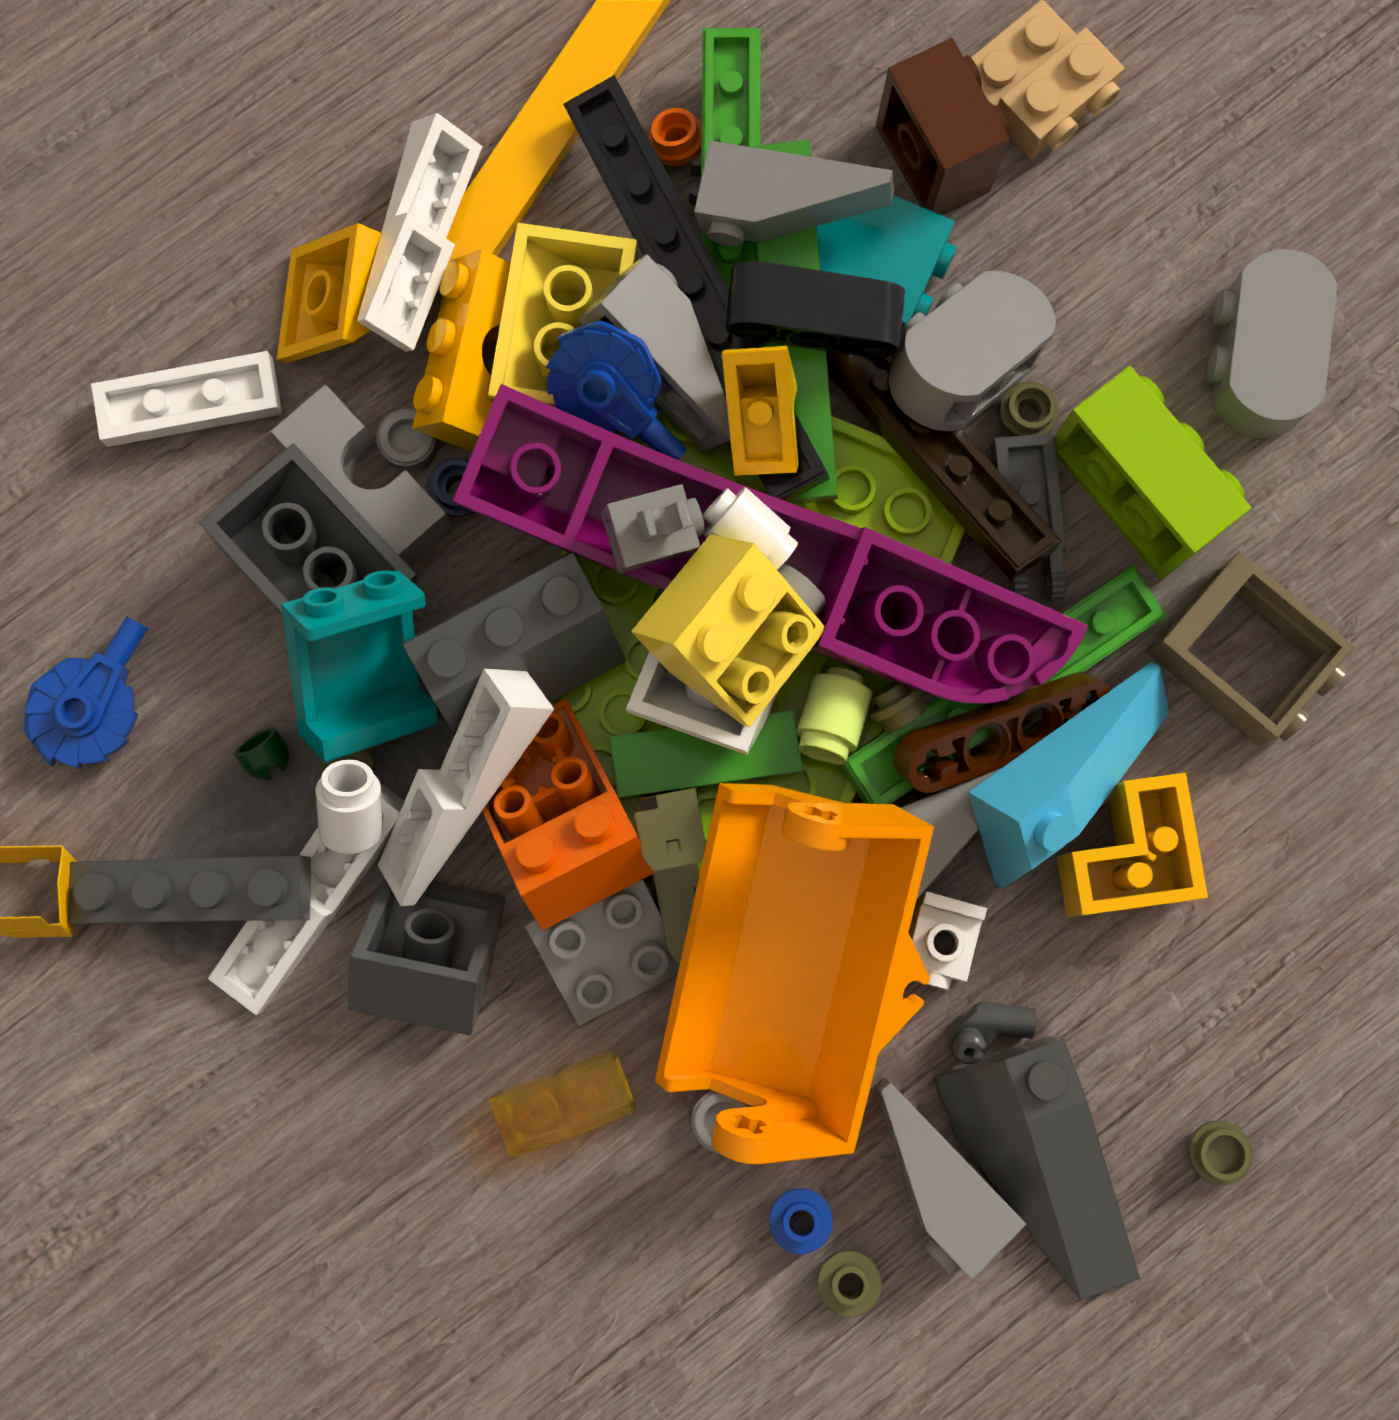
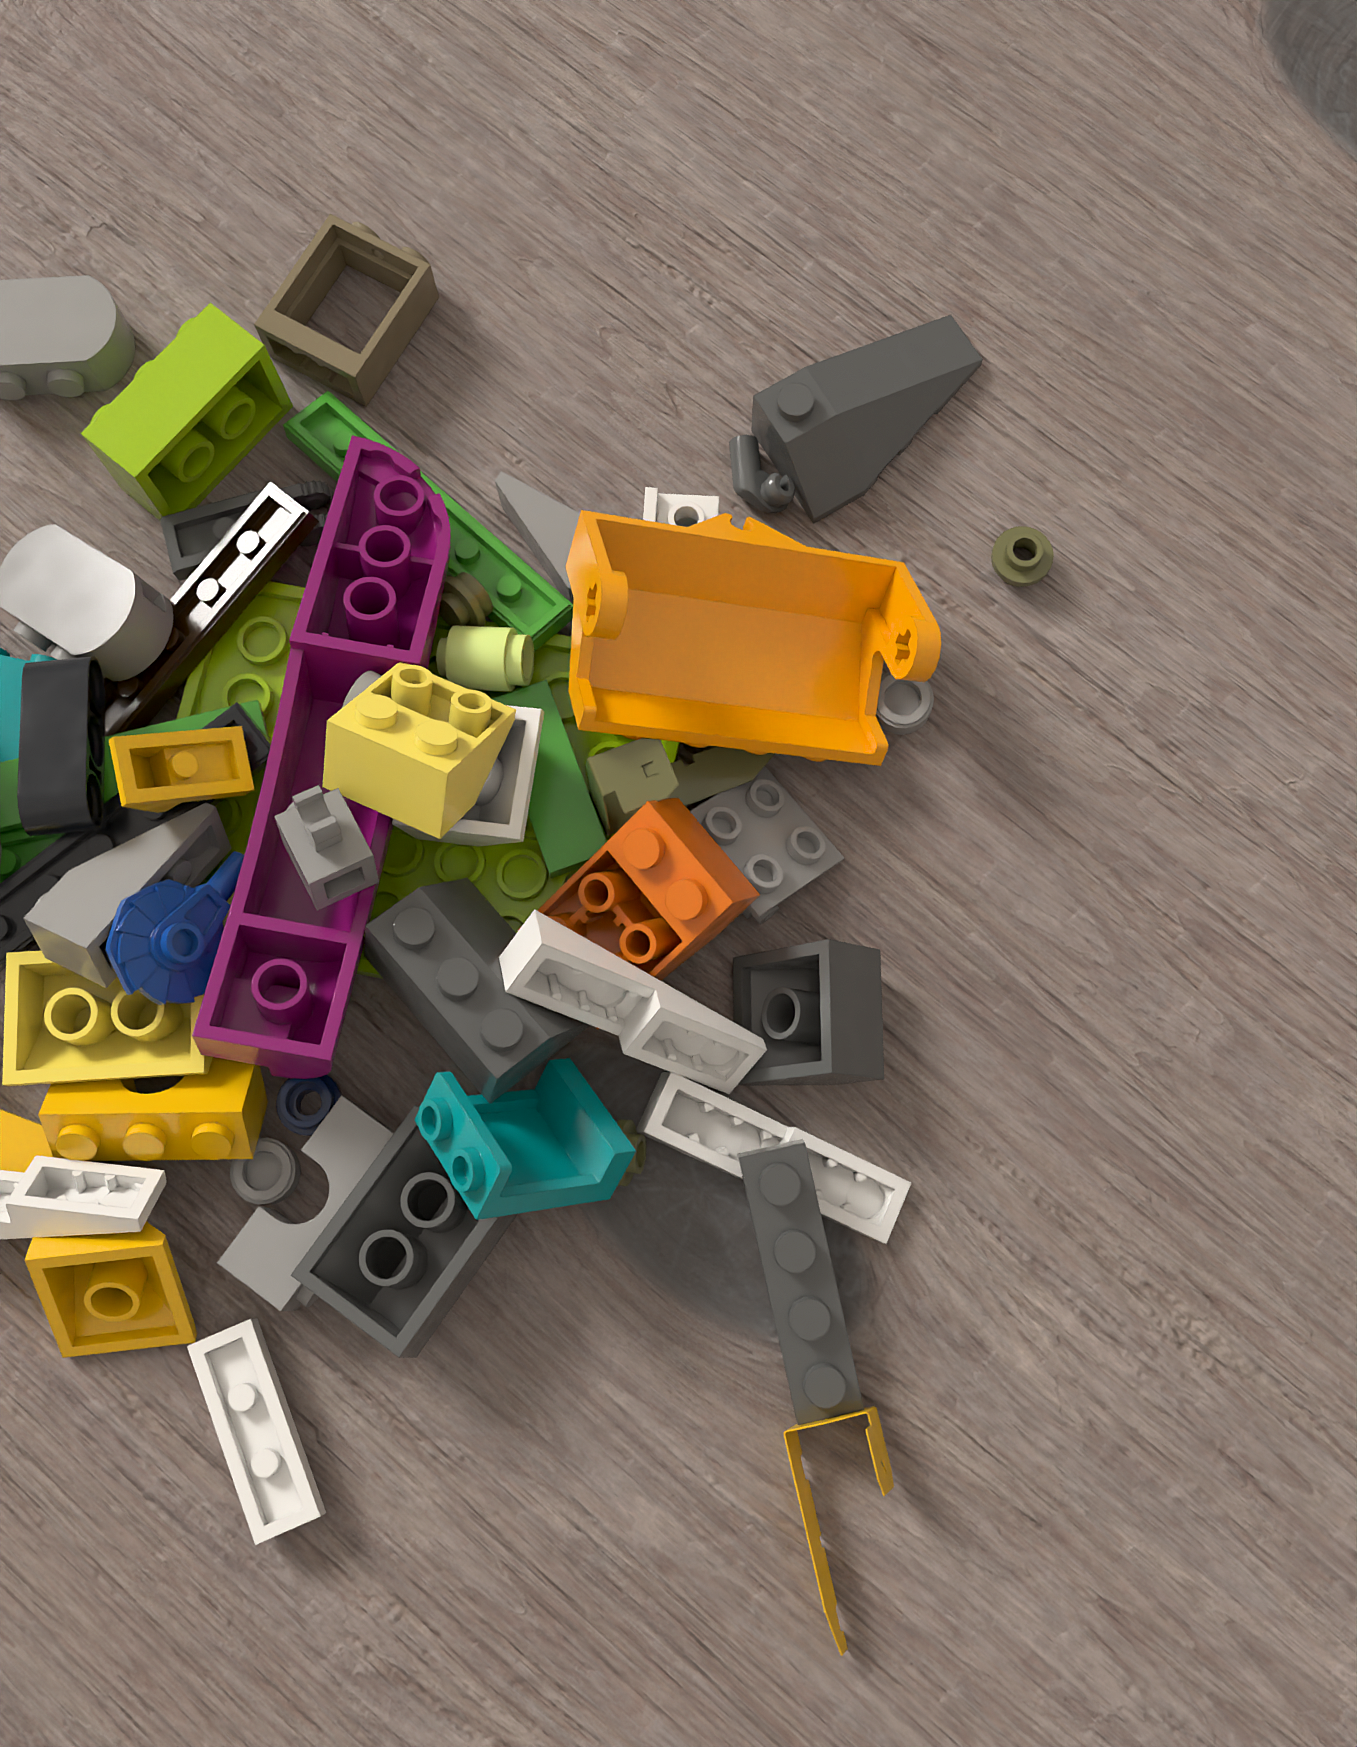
camera: 95 degrees left, 5 degrees down
blue piece [23,616,148,769] -> none
dark green hinge [234,727,289,780] -> none
white brick [315,760,382,854] -> none
clear yellow slope [488,1050,637,1158] -> none
white brick [702,487,798,570] -> none
blue plate [769,1188,833,1254] -> none
light grey slope [875,1079,1027,1280] -> none
reddish brown beam [893,672,1112,793] -> none
medium azure wedge [968,662,1169,889] -> none
olive plate [999,381,1059,436] -> none
yellow brick [1056,772,1208,918] -> none
olive plate [1188,1120,1253,1186] -> none

